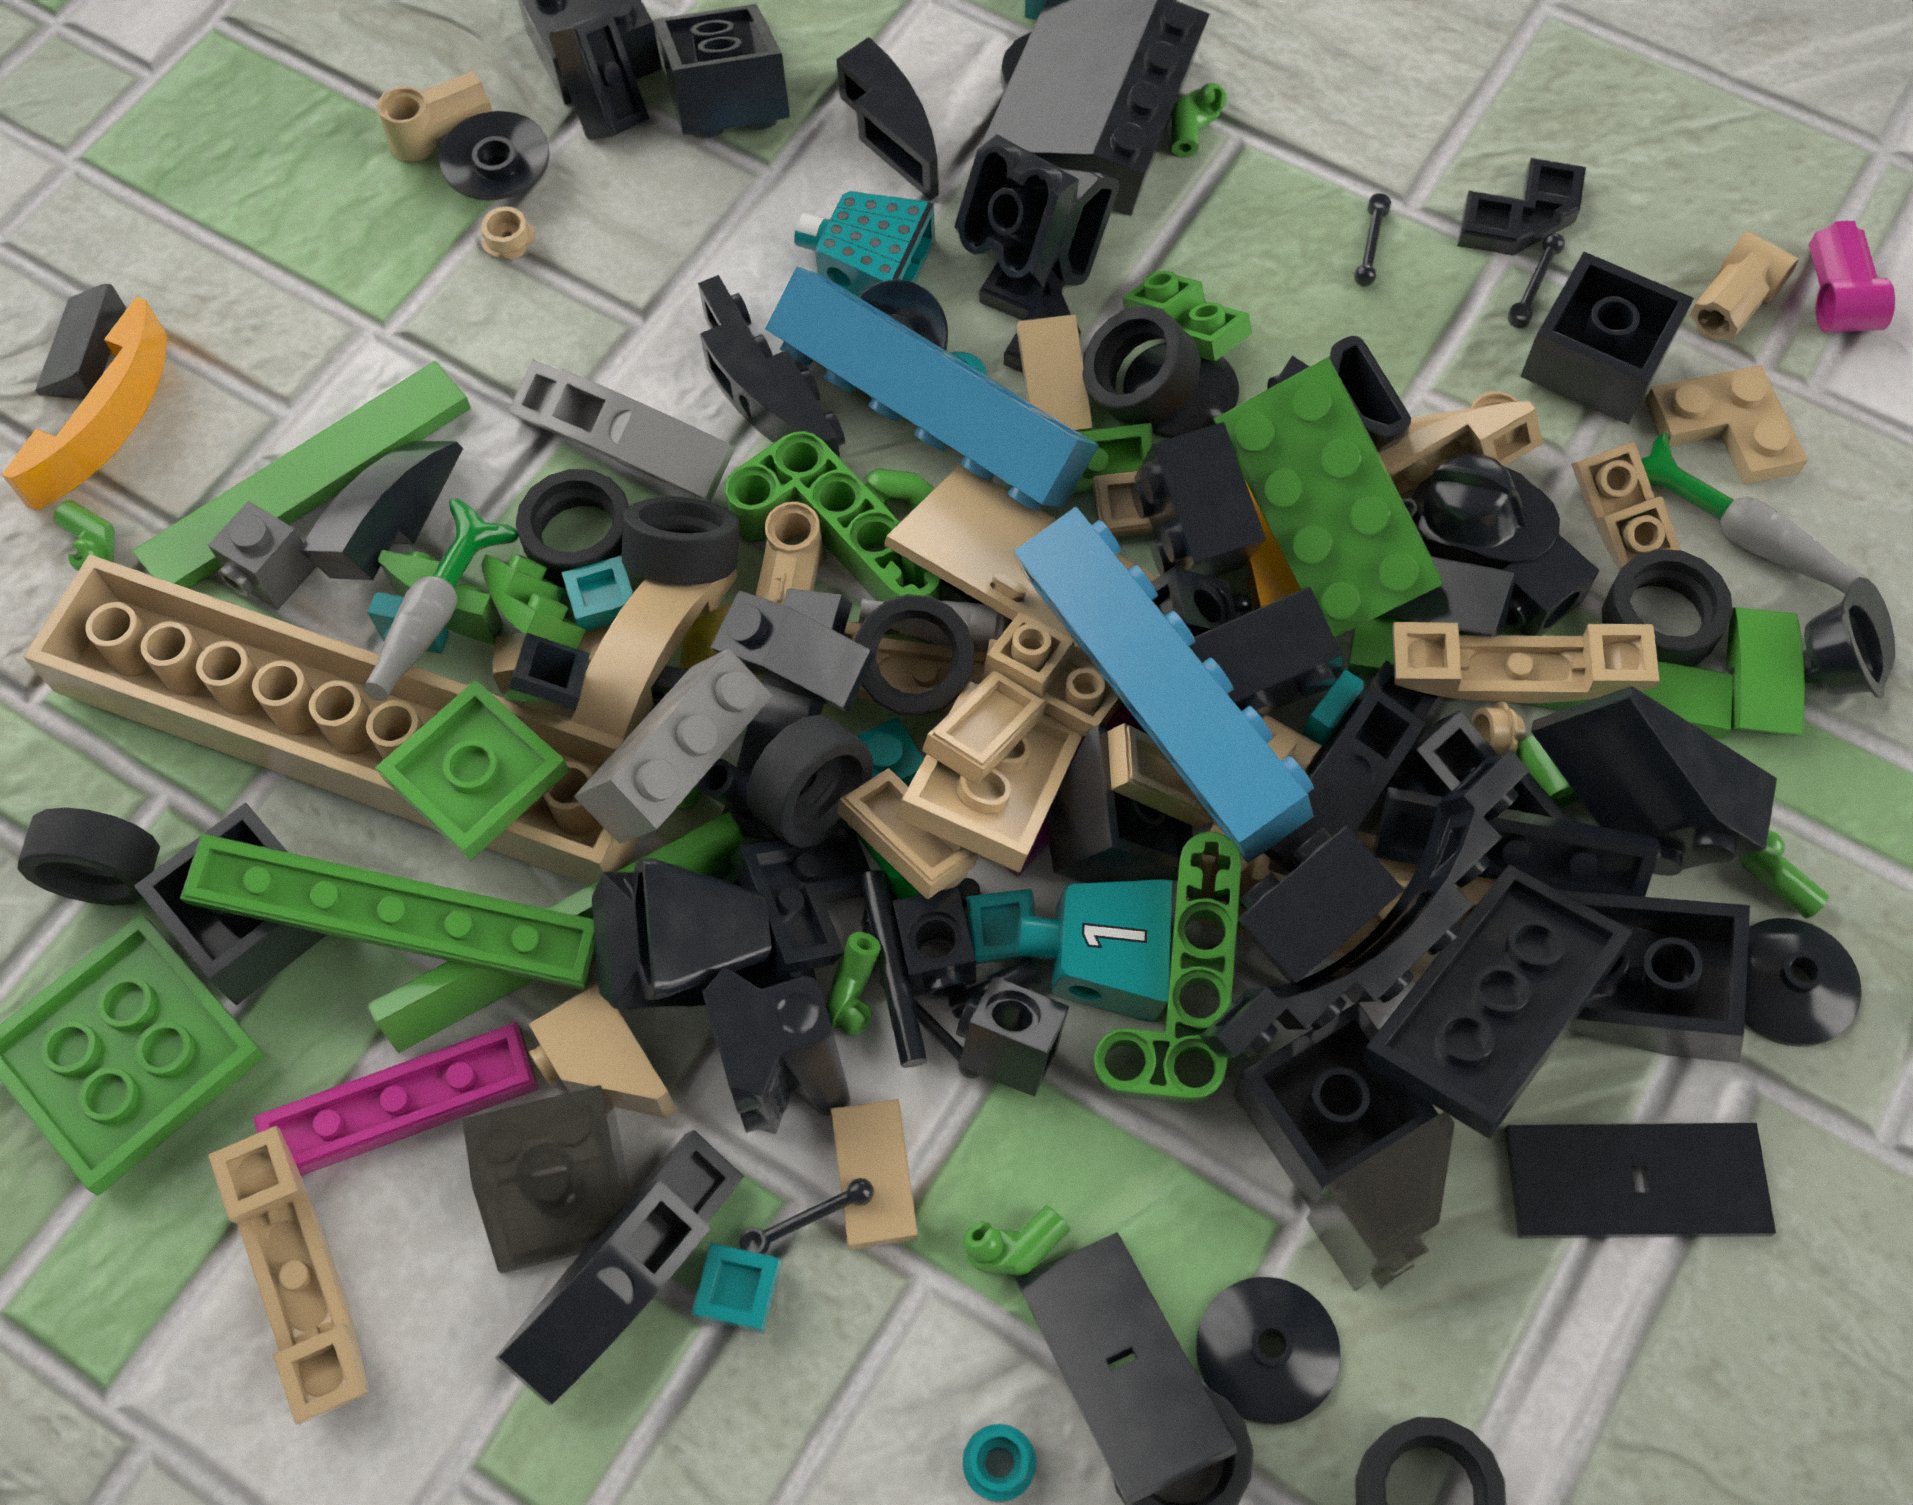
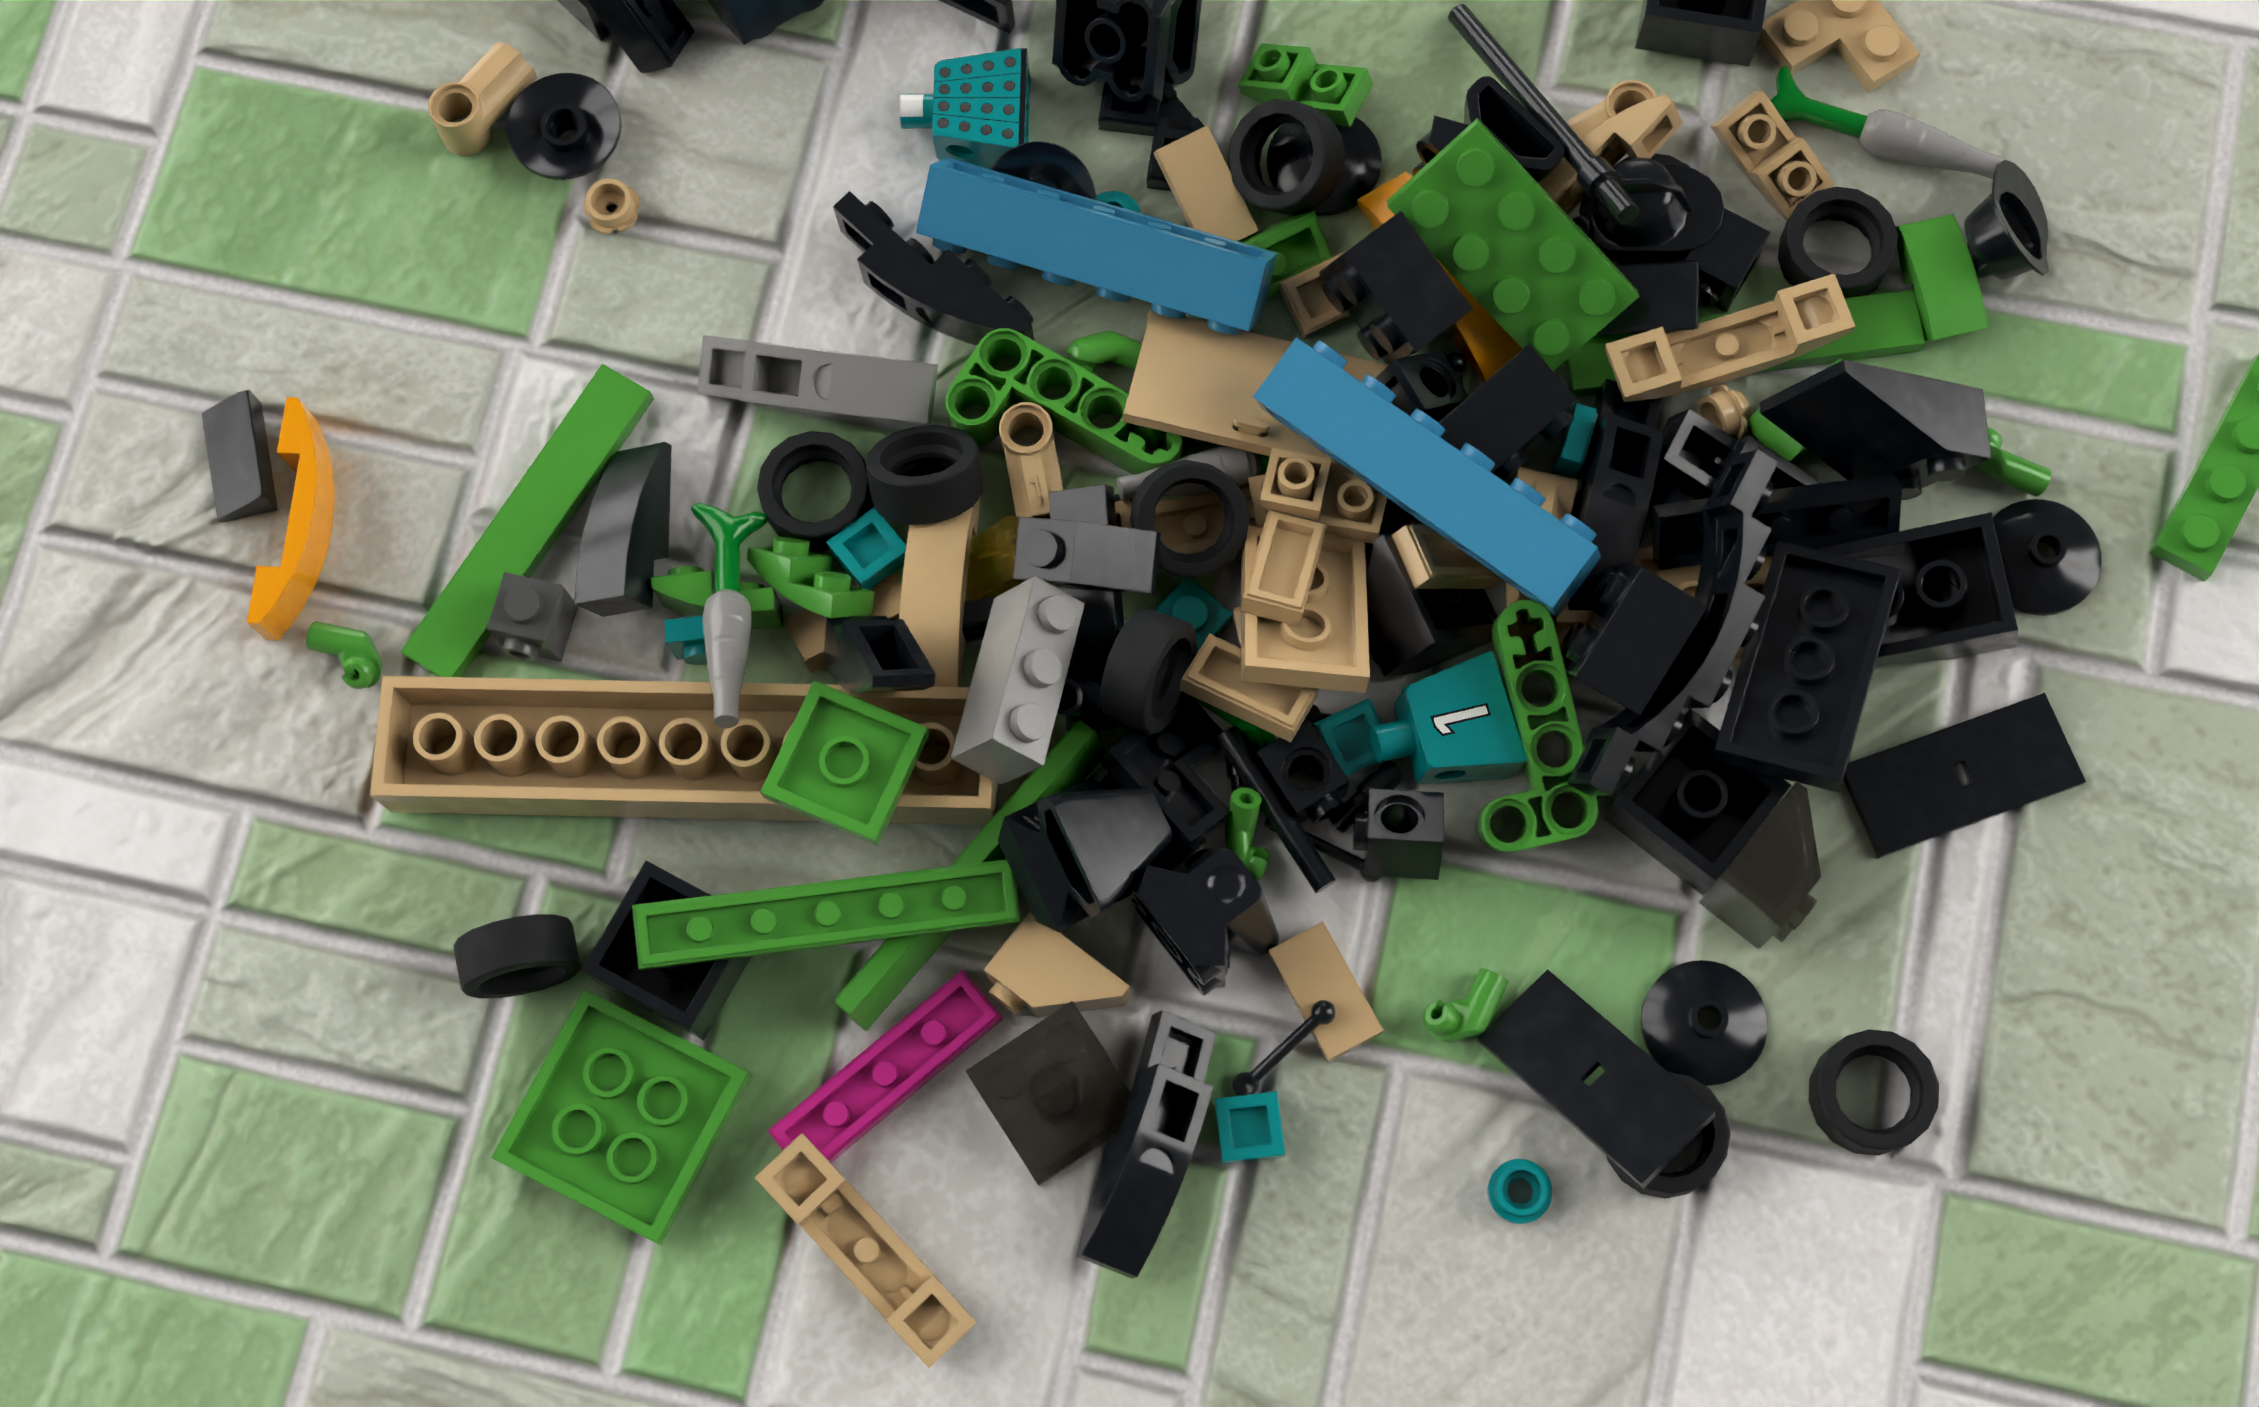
camera: 15 degrees left, 10 degrees up
none -> black bar [1448,4,1640,225]

